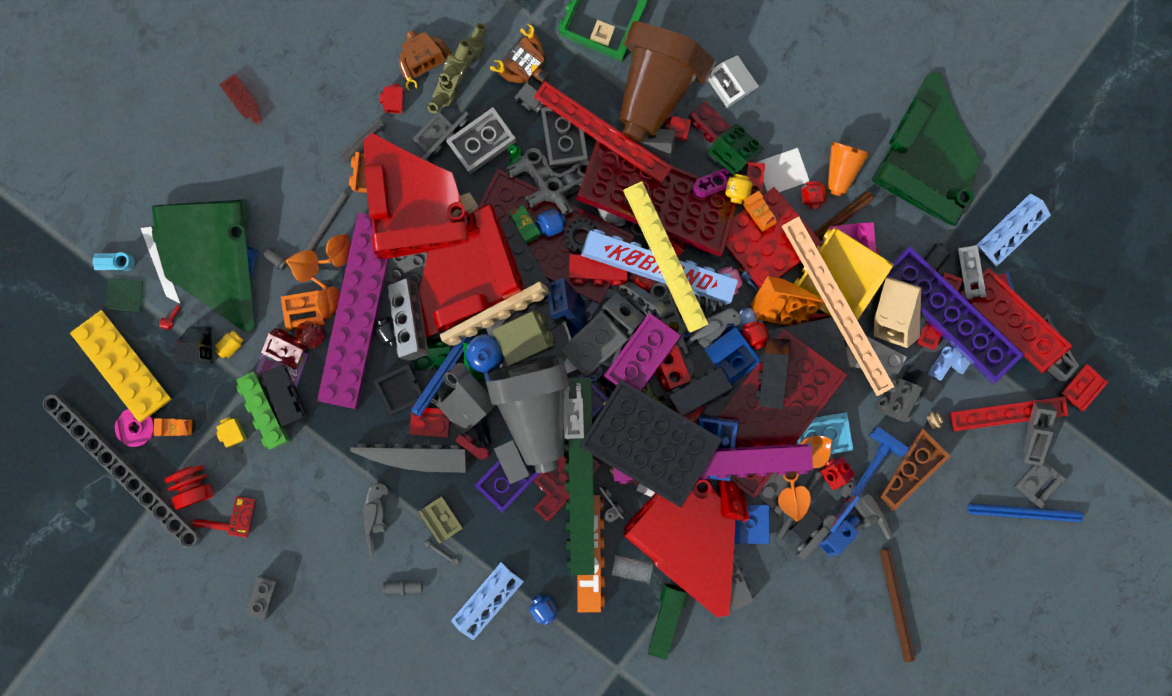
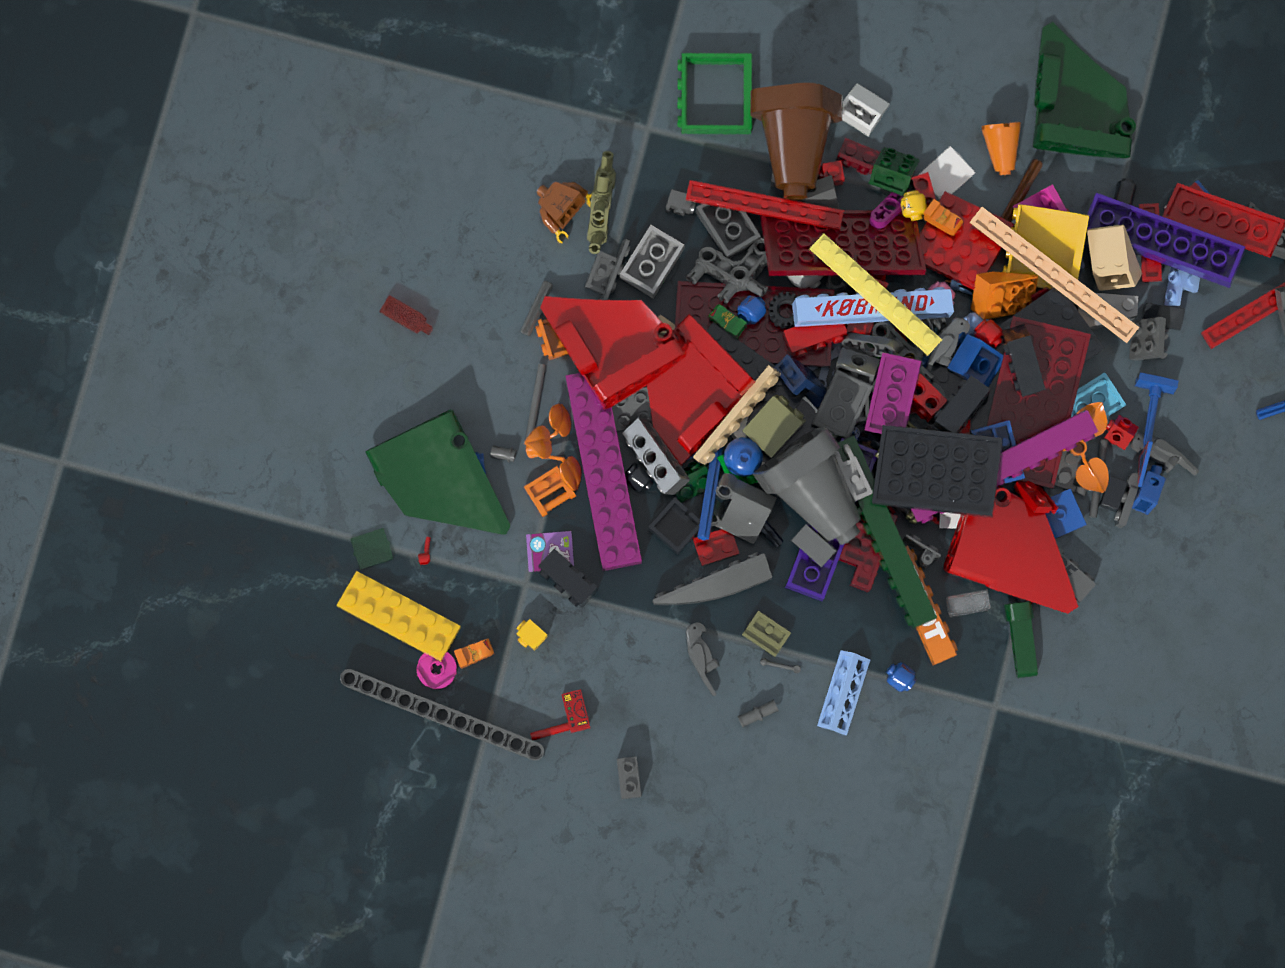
camera: 25 degrees left, 5 degrees down
medium azure piece [93,252,135,271] -> none
white sticker [141,227,180,303] -> none
red wheel [164,465,215,510] -> none
black wedge [172,326,213,365] -> none
yellow brick [215,330,244,359] -> none
bright green brick [236,371,290,450] -> none
bracket [261,328,309,369] -> none
clear red head [295,321,324,349] -> none
red brick [380,84,405,114] -> none
dark red plate [455,434,490,459] -> none
torso [490,24,549,83] -> none
green arm [506,144,522,167] -> none
tan plate [590,20,615,46] -> none
red head [801,181,827,209] -> none
dark orange wedge [879,429,951,511] -> none
reddish brown axle [880,548,916,662] -> none
tan plate [927,411,943,429] -> none
light grey plate [958,245,986,300] -> none
light blue fence [977,193,1051,267] -> none

